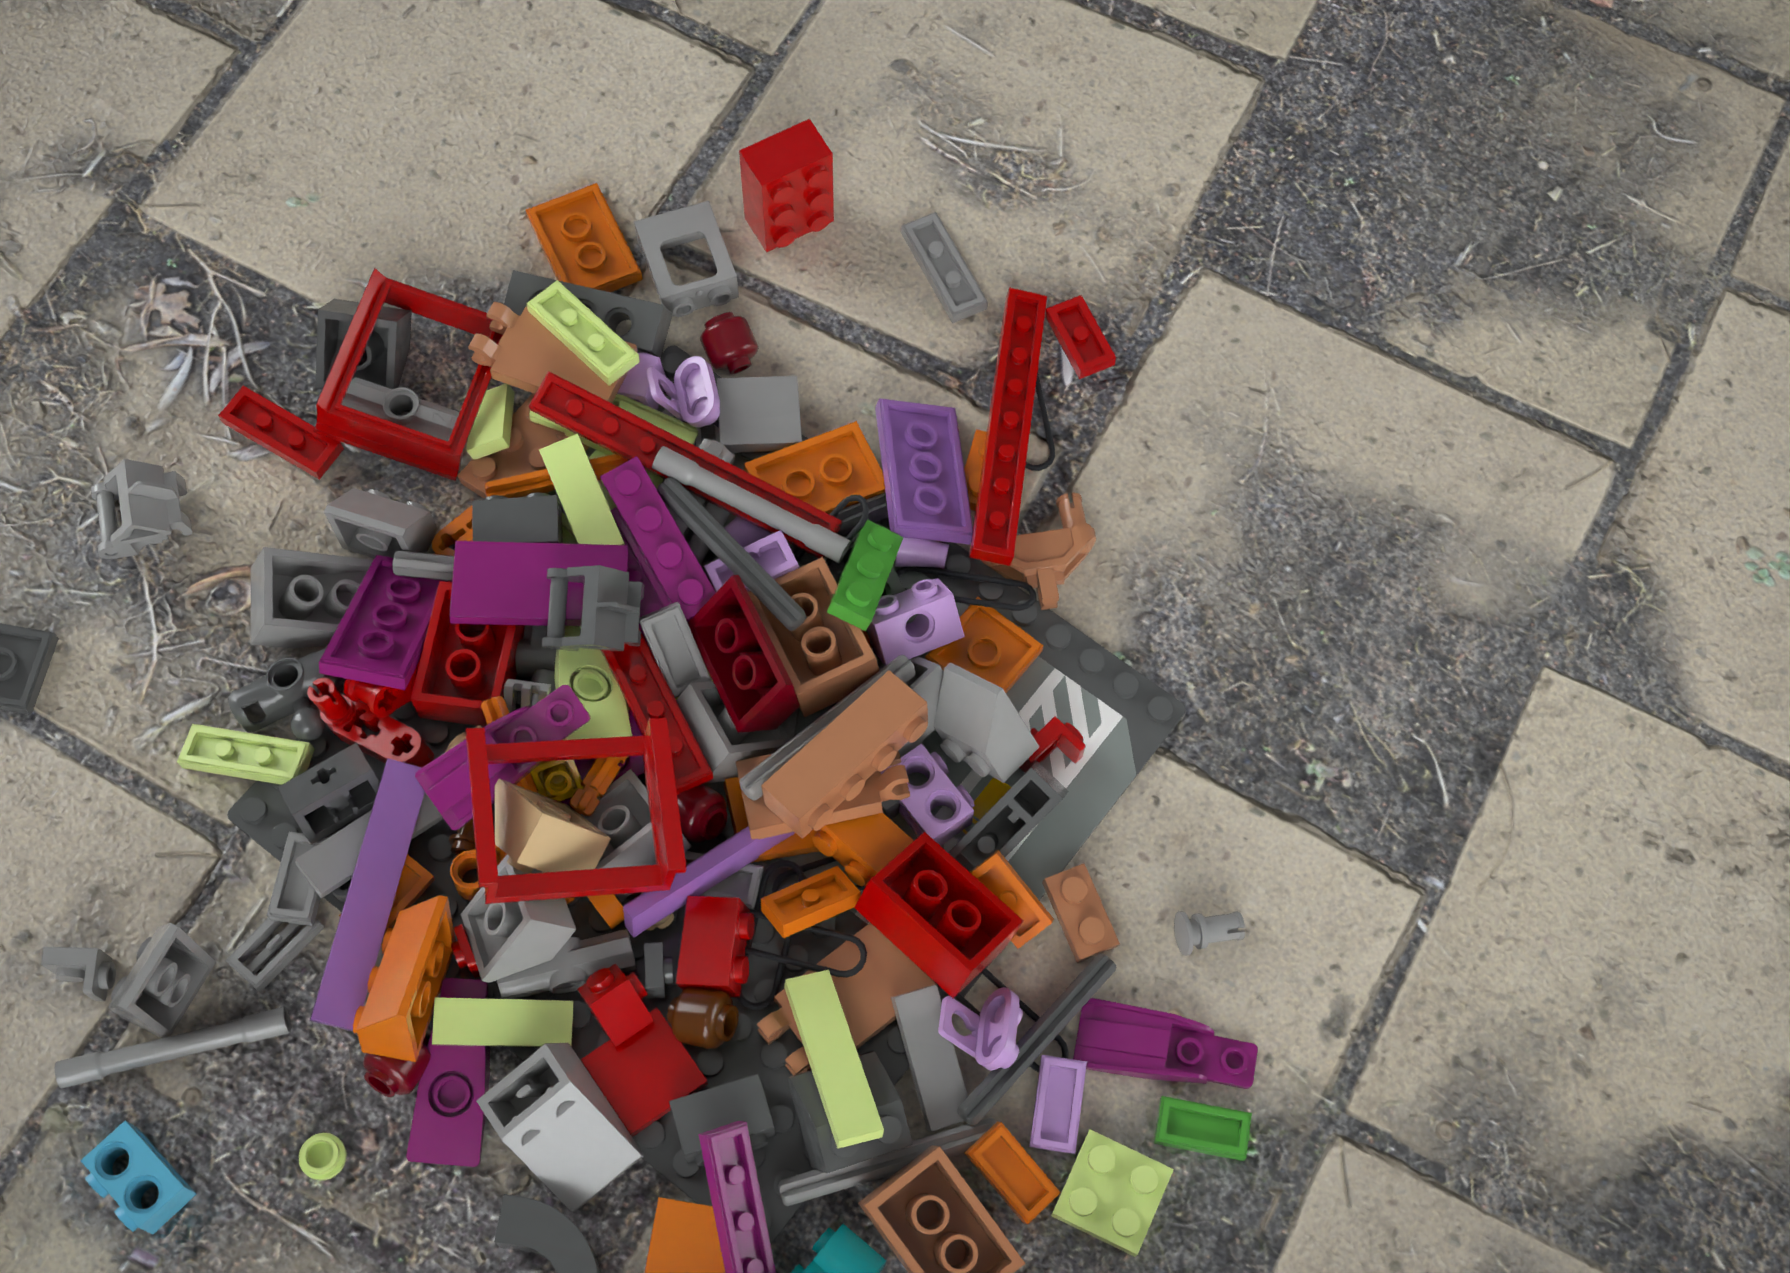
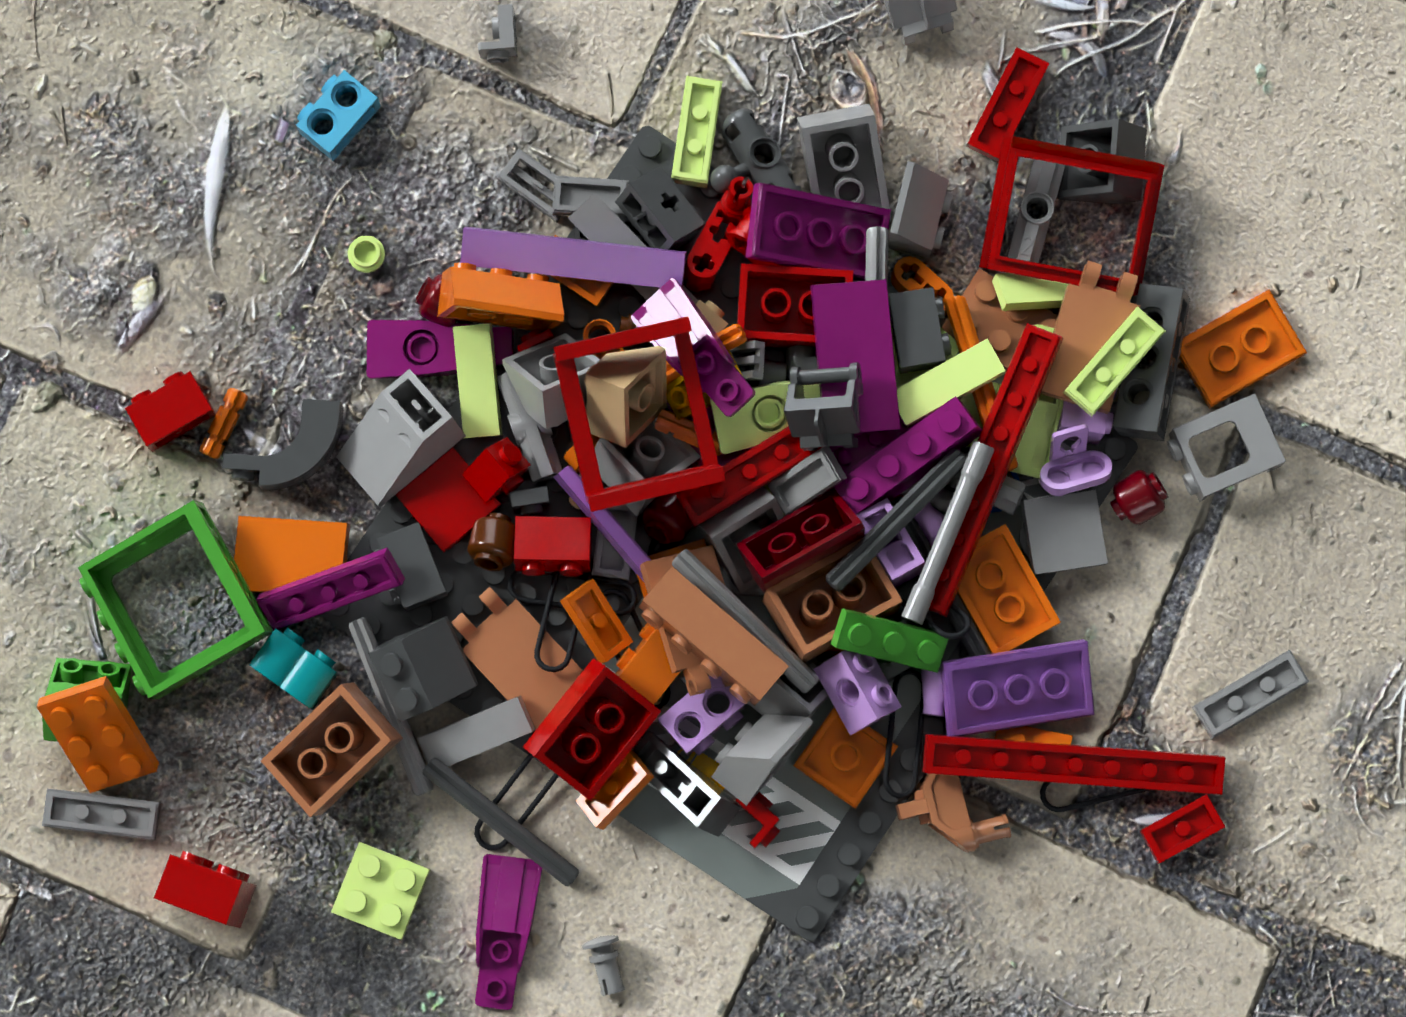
camera: 90 degrees right, 15 degrees up
light grey piece [55,1006,291,1089] -> none
light grey slope [108,923,216,1038] -> none
red brick [739,118,834,253] -> none
yellowish green tile [784,969,884,1149] -> none
lavender bracket [938,987,1023,1071] -> none
orange tile [964,1121,1061,1225] -> none
lavender tile [1029,1055,1087,1154] -> none
nougat plate [1042,863,1120,963] -> none
bright green tile [1154,1096,1252,1161] -> none

